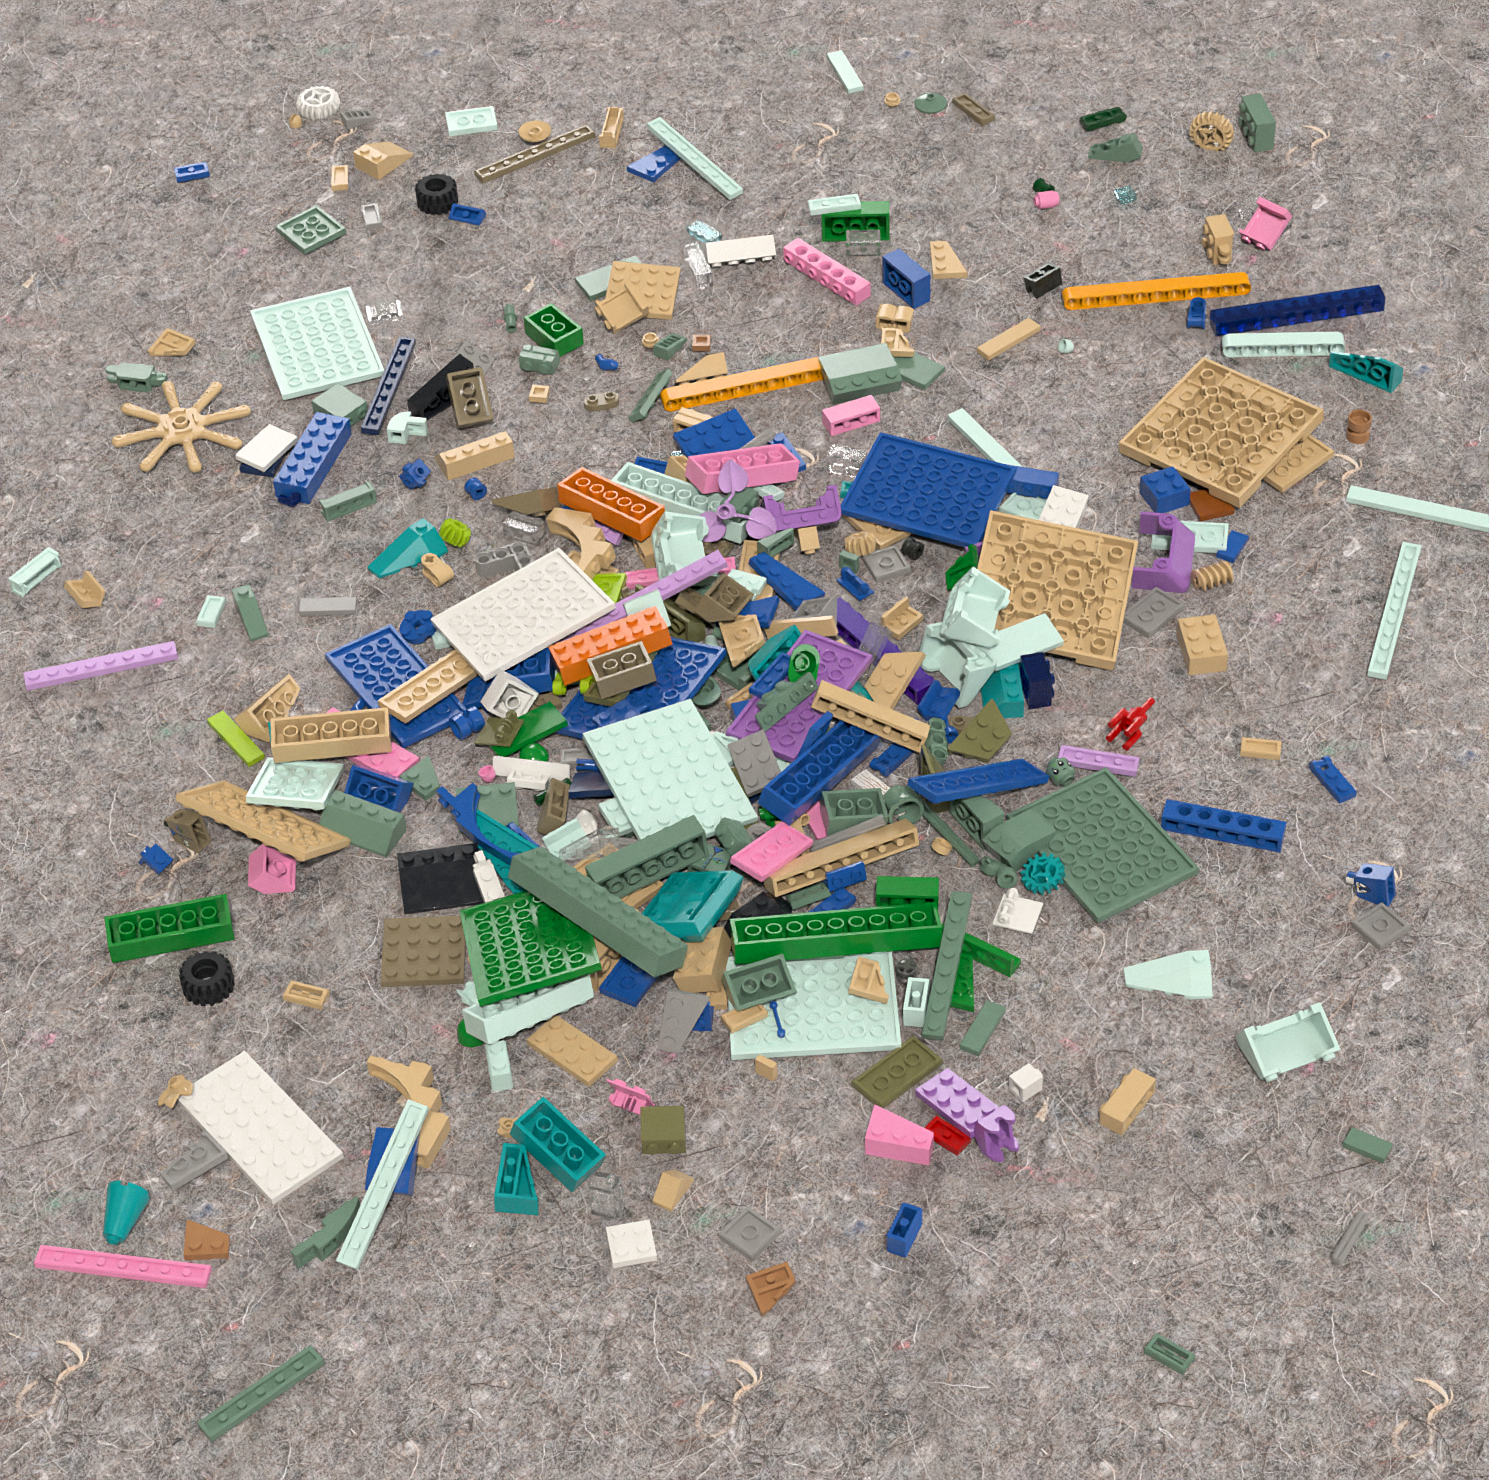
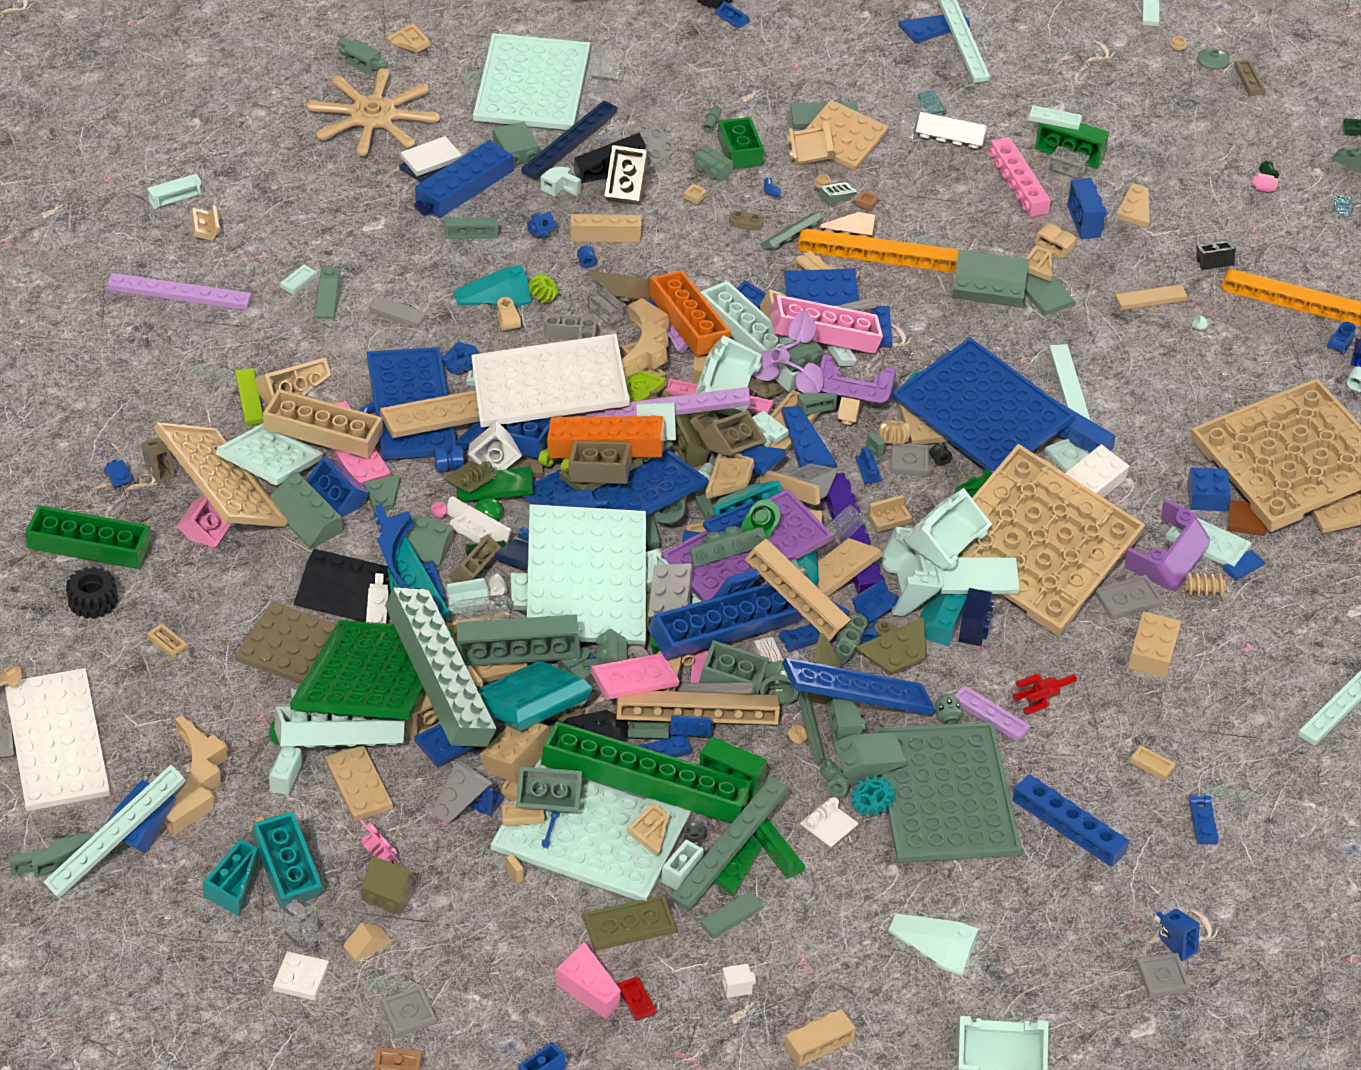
camera: 20 degrees right, 0 degrees up
bright pink brick [822,395,880,436] -> none
hinge [915,1068,1019,1162] -> none

